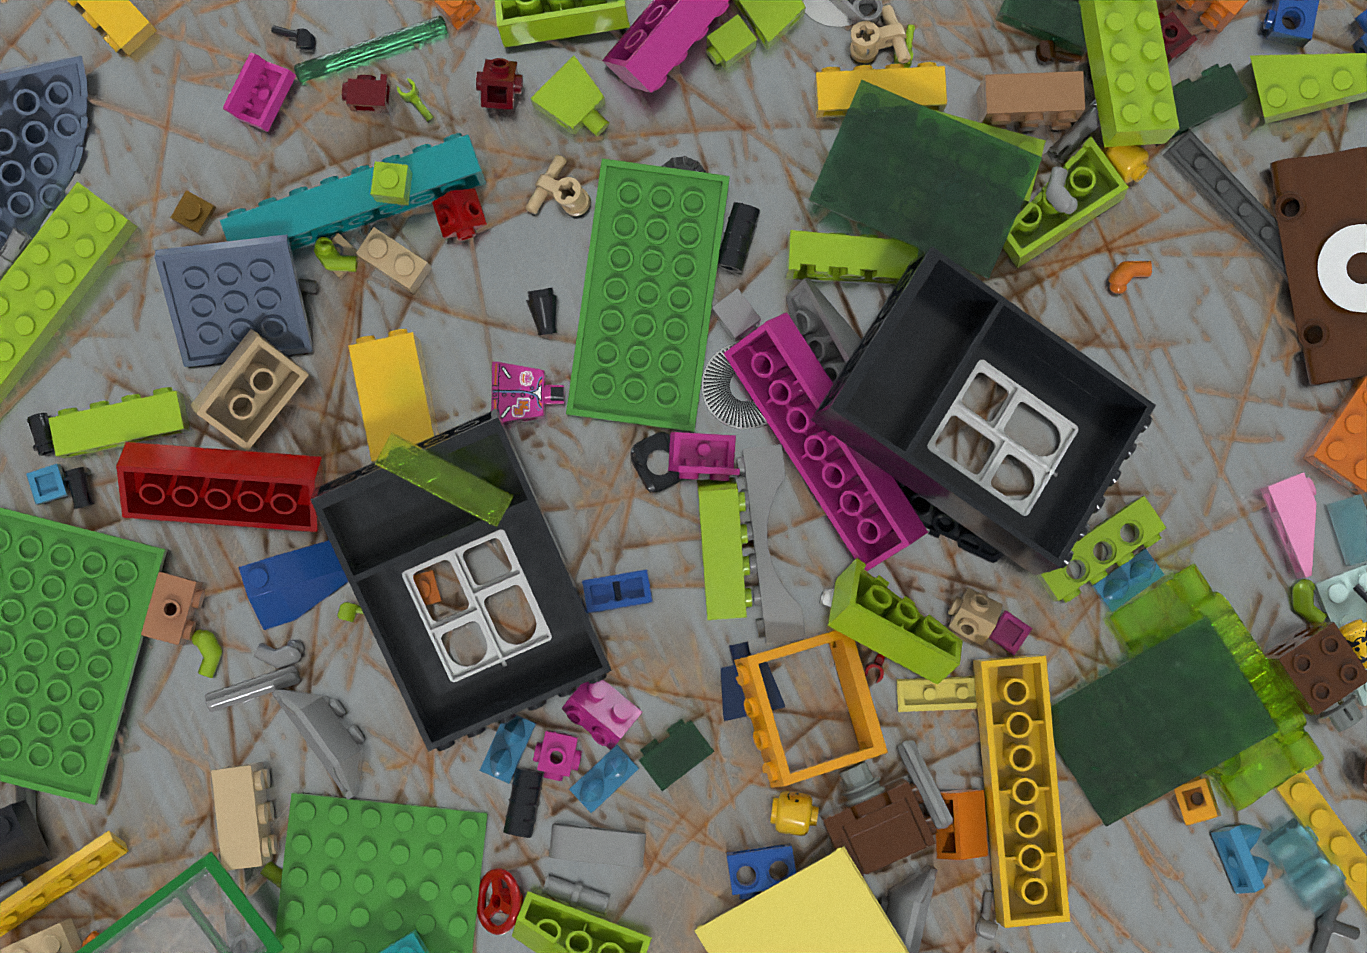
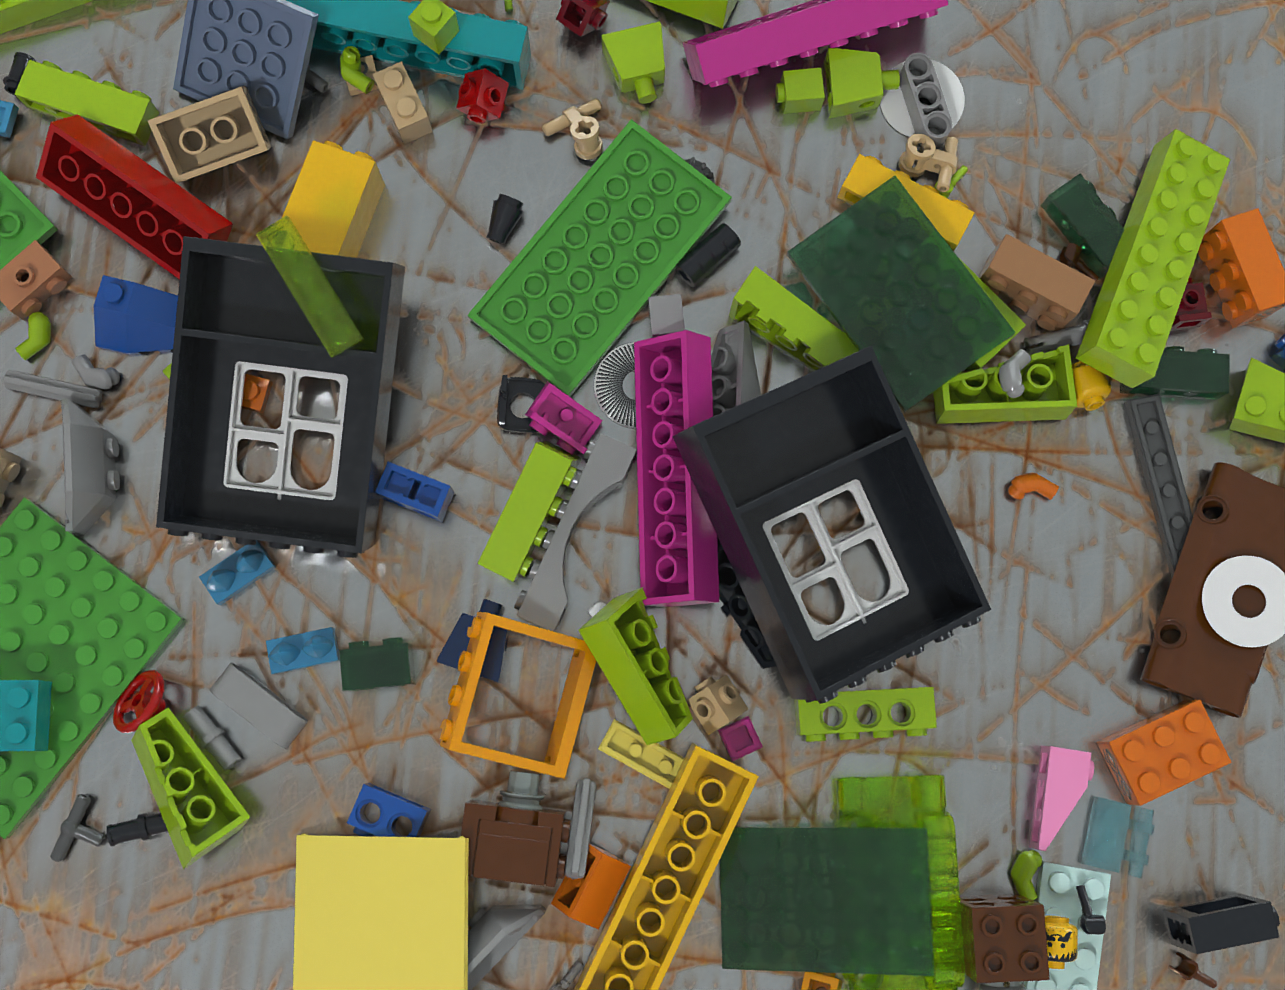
camera: 25 degrees right, 5 degrees down
black pin [63,467,95,509] -> none
dark pink torso [491,362,565,425] -> none
black axle [503,767,544,838] -> none
dark pink brick [533,730,582,781] -> none
dark pink bracket [562,679,642,750] -> none
yellow head [770,791,819,836] -> none
red hand [864,653,885,683] -> none
dark azure tile [1091,549,1165,612] -> none

